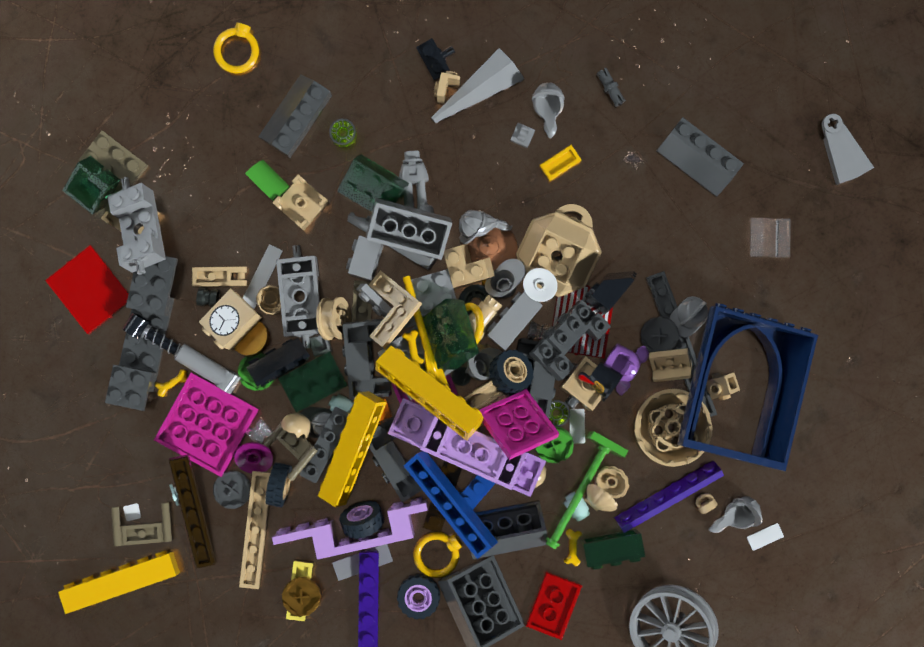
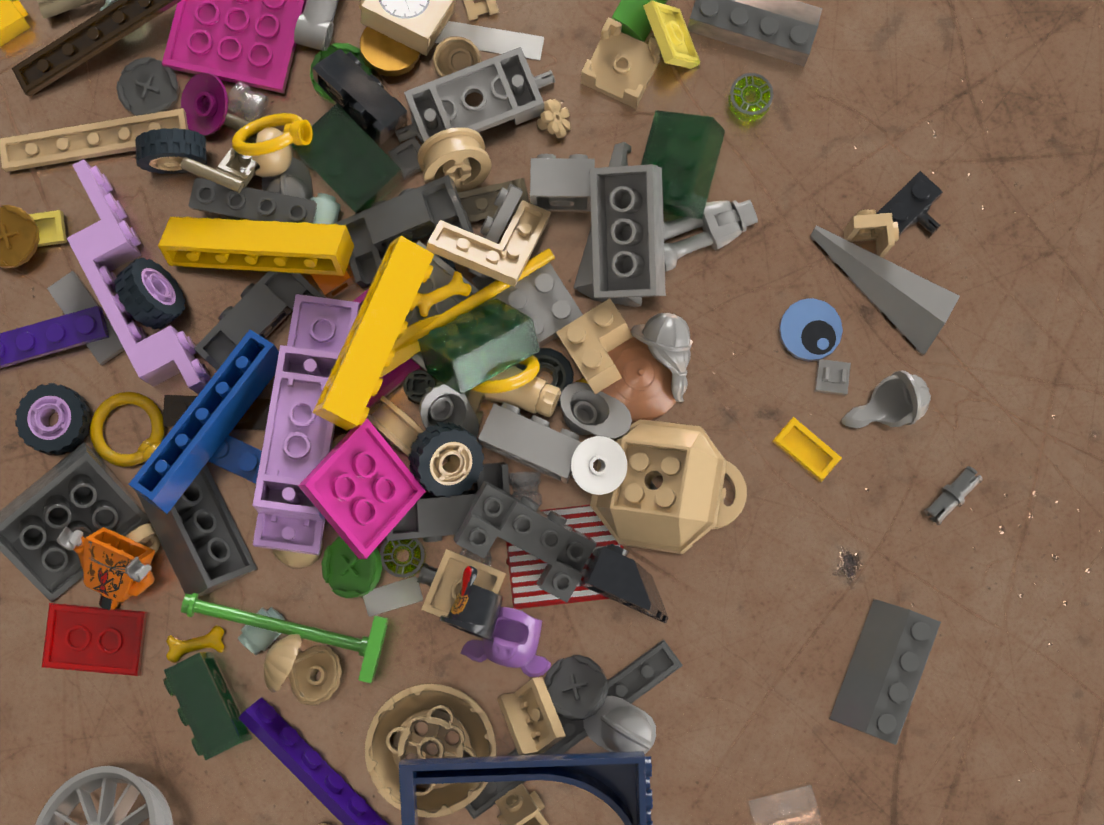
camera: 80 degrees right, 5 degrees down
none -> orange torso [57,527,155,610]
none -> tan tile [125,523,160,552]
none -> yellow piece [232,113,313,156]
none -> tan plant [537,99,571,138]
none -> light yellow tile [643,1,700,69]
none -> medium blue tile [779,298,843,362]

